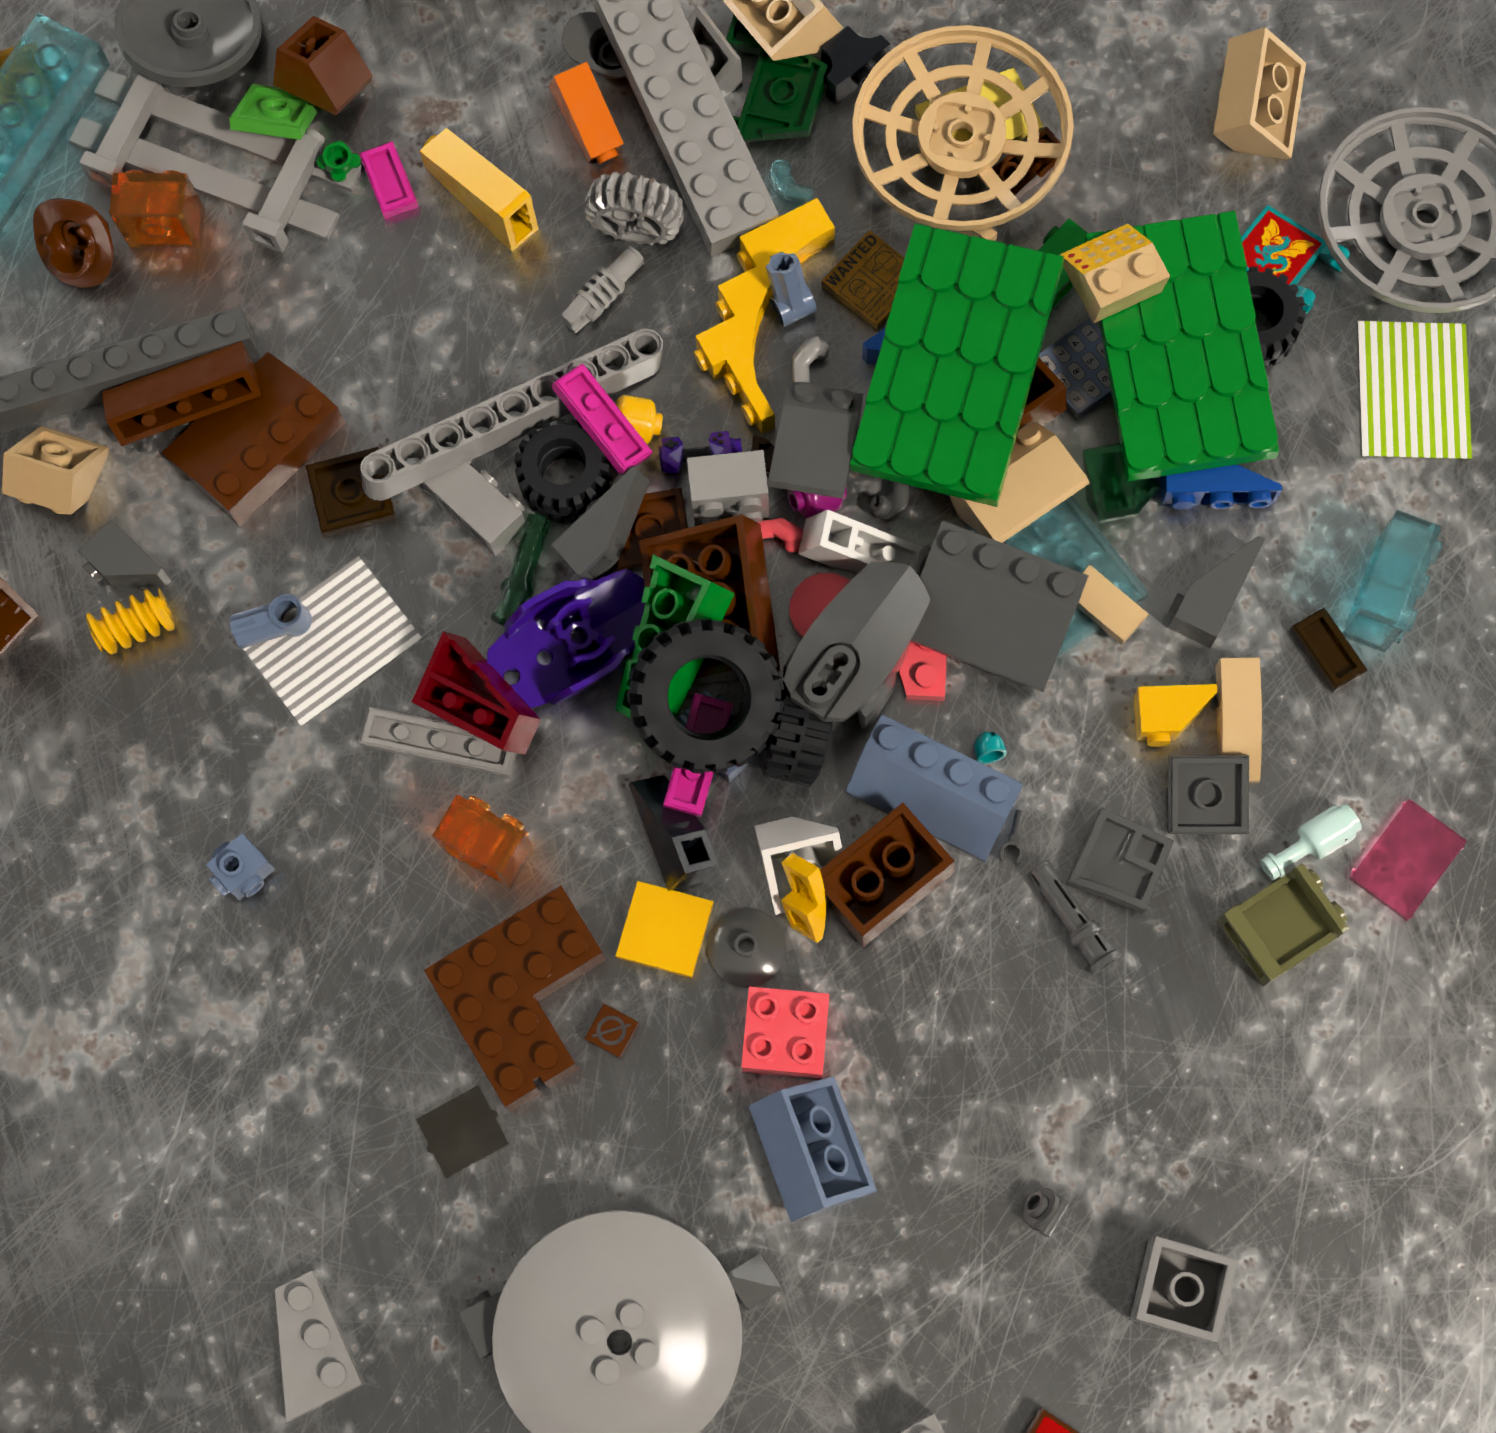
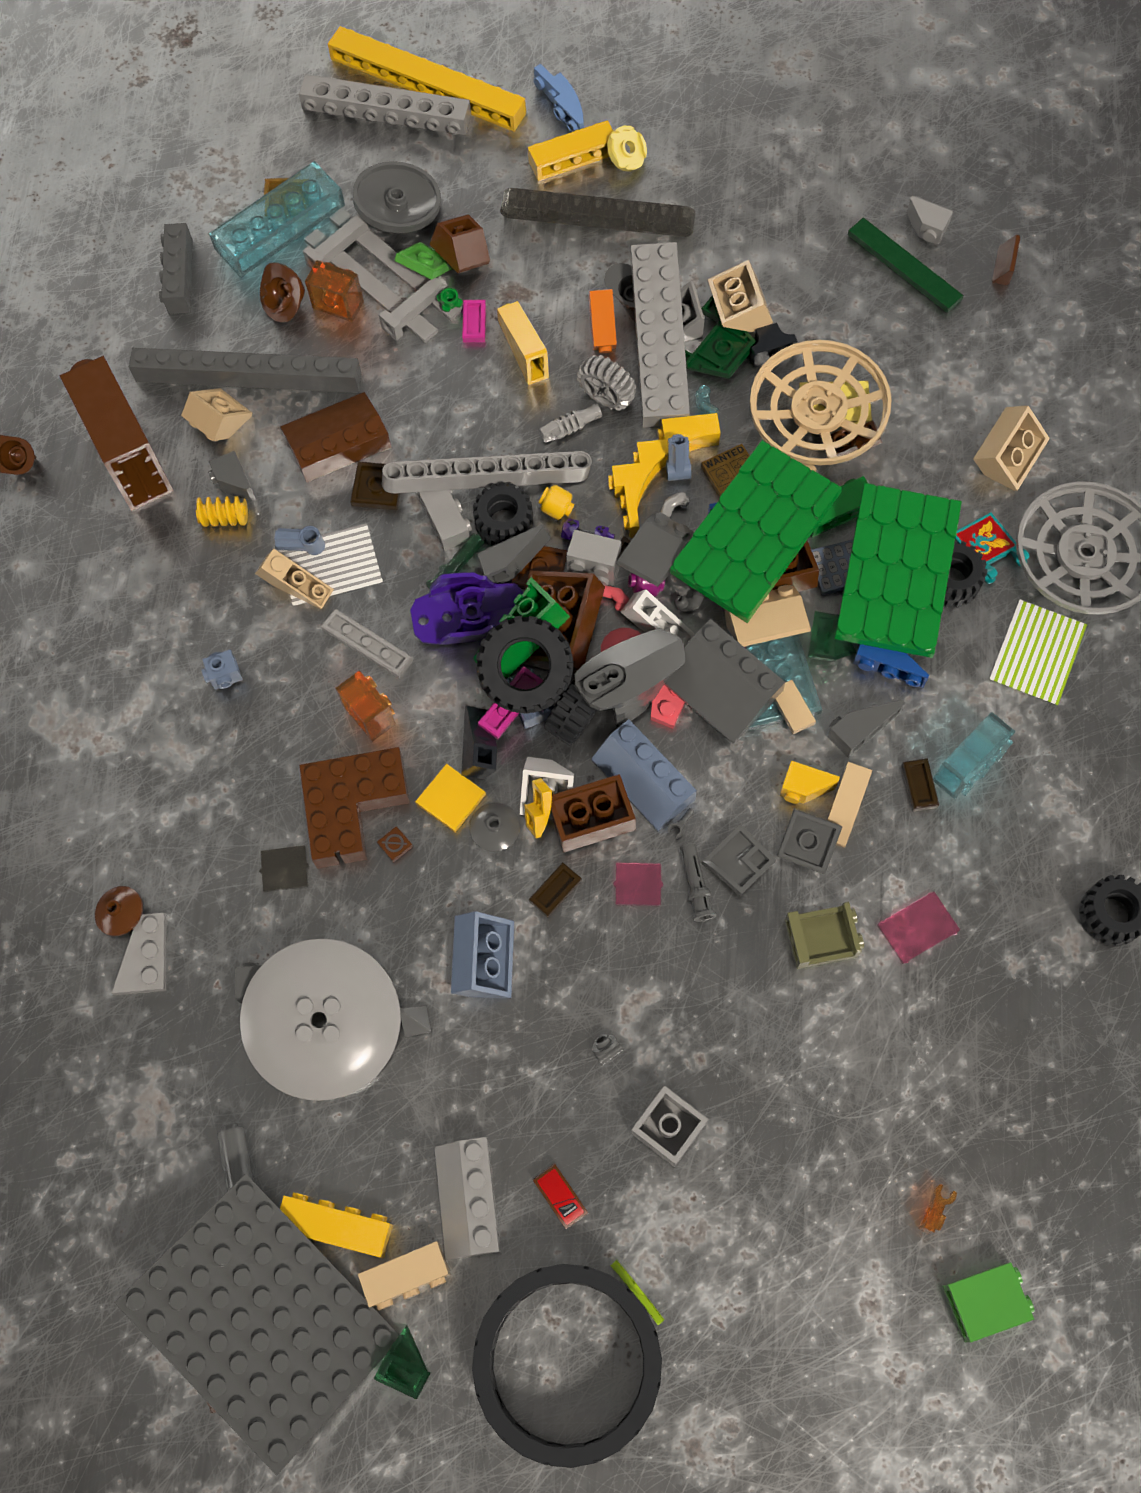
camera: 20 degrees right, 5 degrees down
reddish brown brick [102,341,262,446] -> none
dark red wedge [411,631,541,755] -> none
dark pink tile [551,363,653,474] -> none
coral brick [741,987,829,1080] -> none
teal hinge [973,732,1007,764] -> none
tan slope [1060,223,1170,324] -> none
light aqua piece [1260,804,1362,880] -> none
none -> reddish brown dish [95,886,143,936]
none -> tan slope [255,548,334,609]
none -> dark brown tile [529,862,582,918]
none -> clear pink piece [613,863,663,906]

